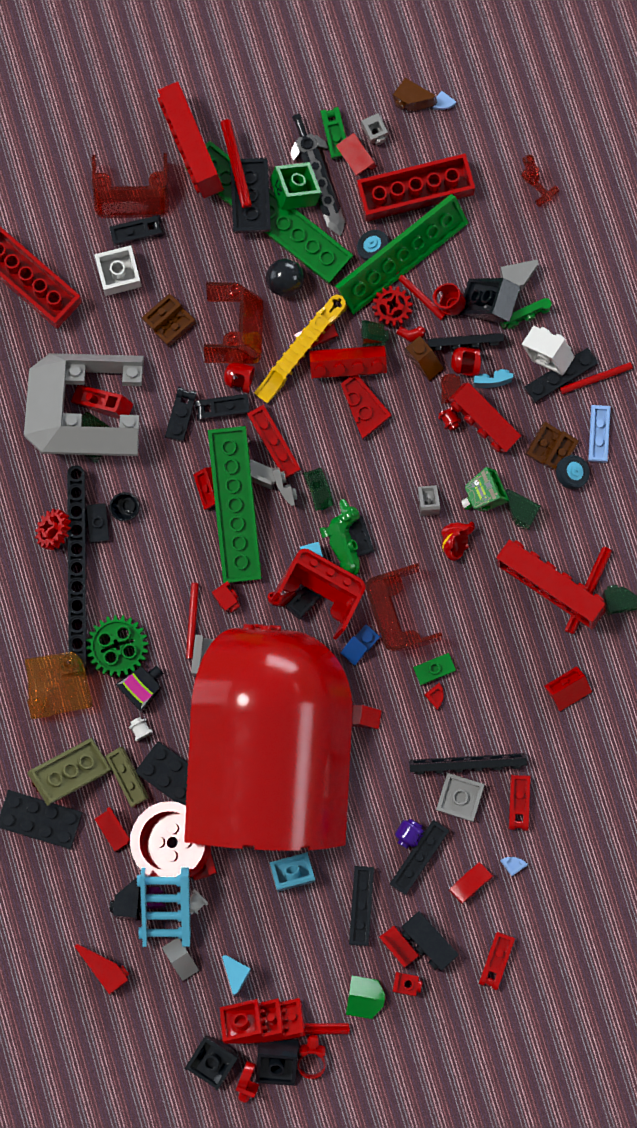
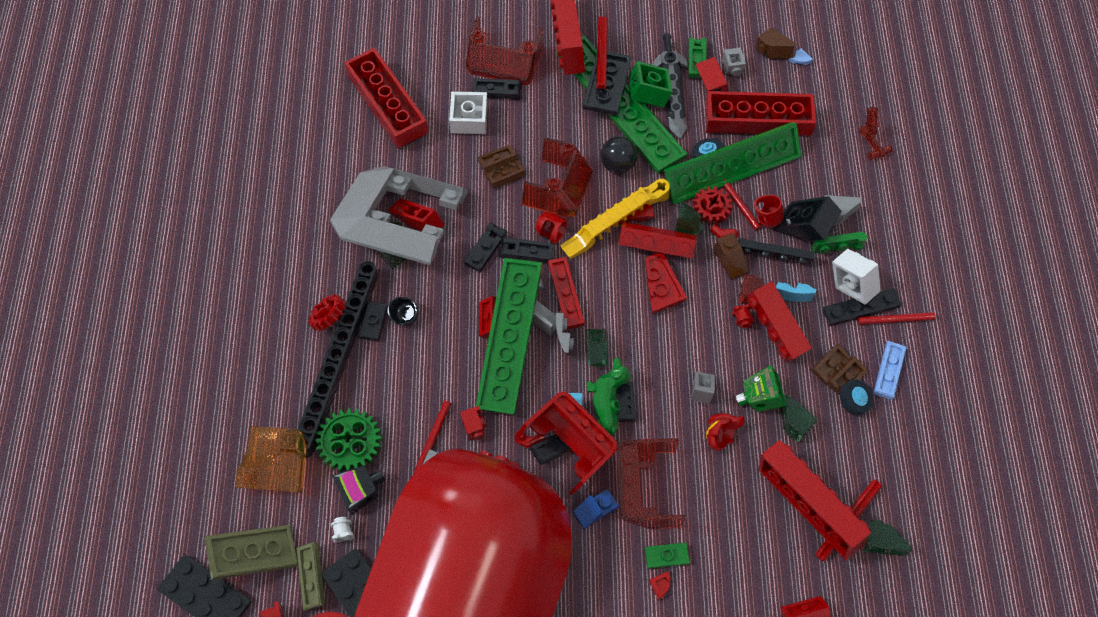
camera: 15 degrees right, 15 degrees down
red slope [352,705,381,730] -> none
red helmet [451,347,481,377] -> none

